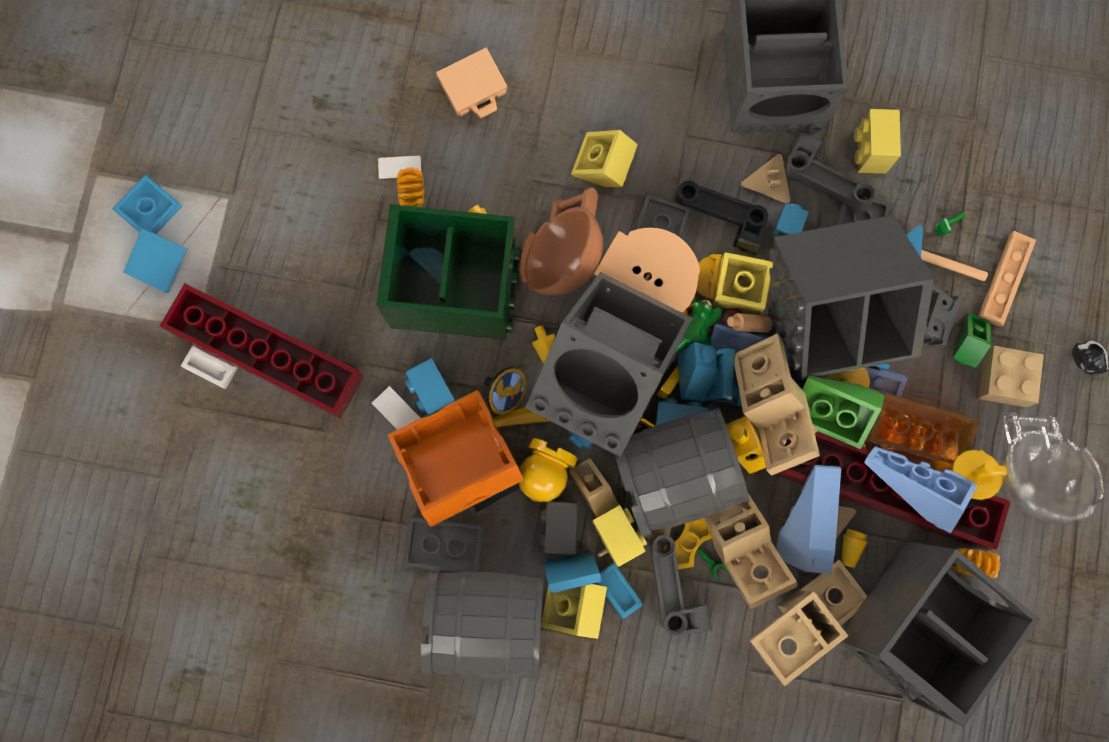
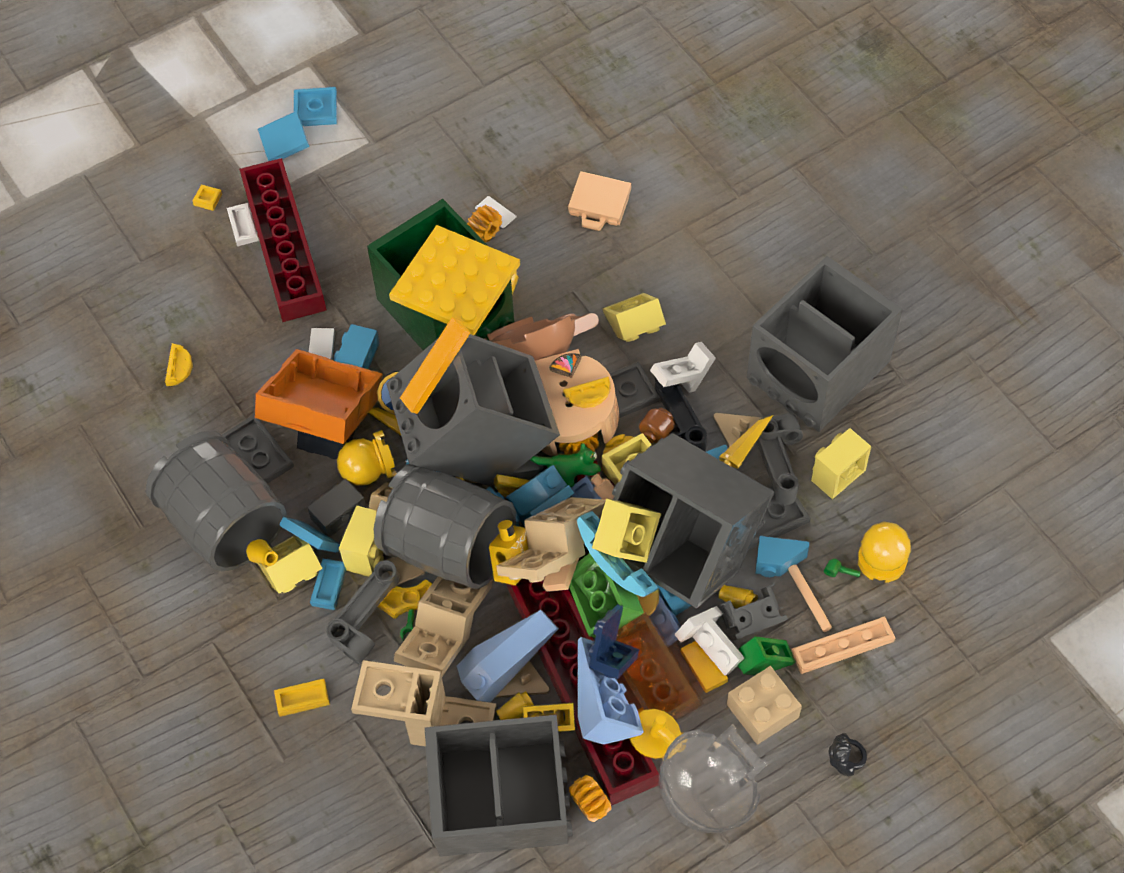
camera: 50 degrees right, 20 degrees down
none -> yellow tile [165,343,193,386]
none -> yellow tile [192,184,223,211]
none -> yellow cone [246,539,278,566]
none -> yellow tile [274,679,330,717]
none -> yellow plate [389,225,520,335]
none -> light orange tile [400,317,470,414]
none -> yellow torso [523,703,575,731]
none -> tile [549,353,581,378]
none -> yellow tile [563,376,611,408]
none -> medium azure slope [577,511,659,597]
none -> dark blue bracket [588,604,639,679]
none -> light yellow brick [592,498,661,563]
none -> dark orange head [639,408,674,443]
none -> white bracket [650,342,715,393]
none -> white bracket [674,606,744,676]
none -> yellow tile [680,641,728,693]
none -> yellow bar [719,415,773,469]
none -> yellow tile [858,522,911,583]

